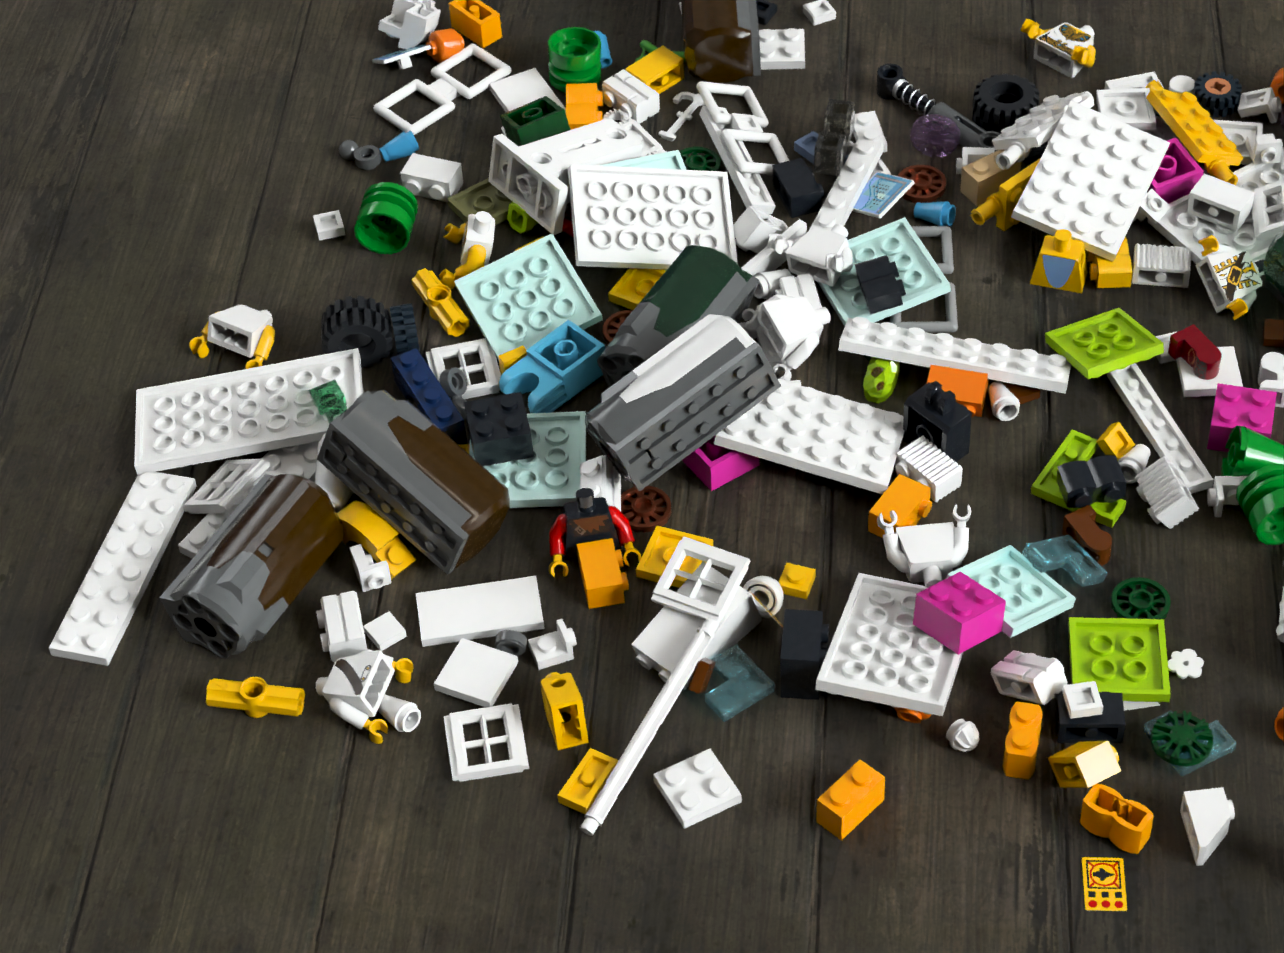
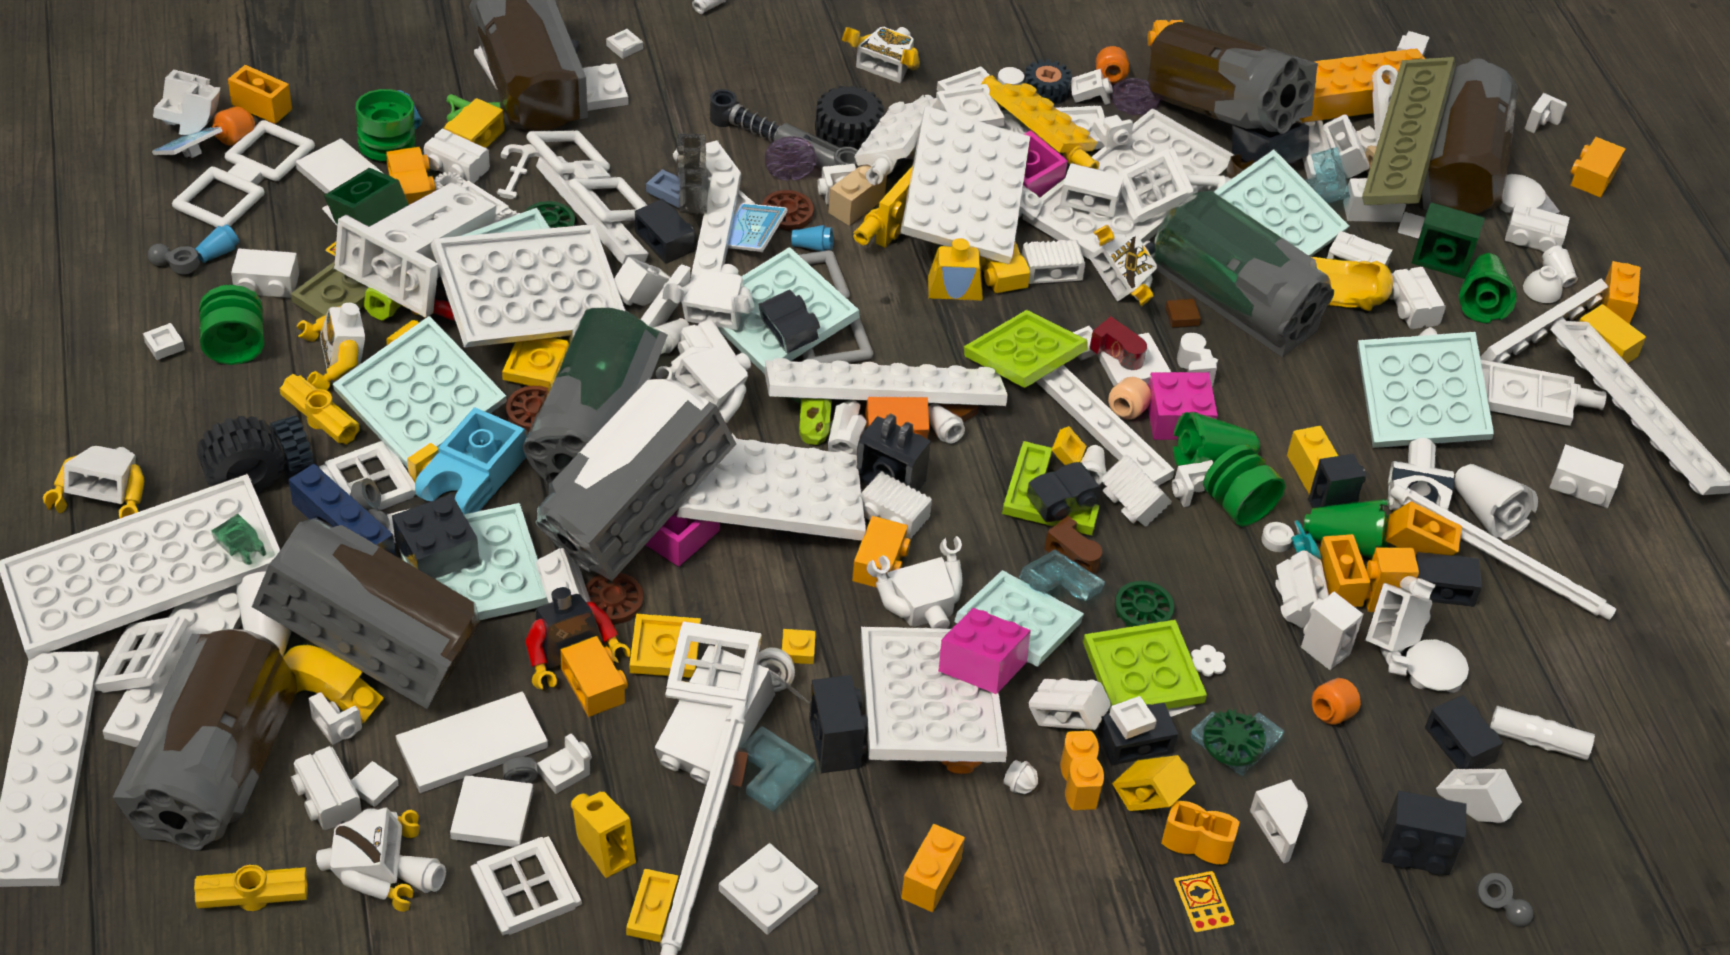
camera: 25 degrees left, 0 degrees up
none -> white rock [828,400,867,455]
none -> light nougat head [1108,377,1151,420]

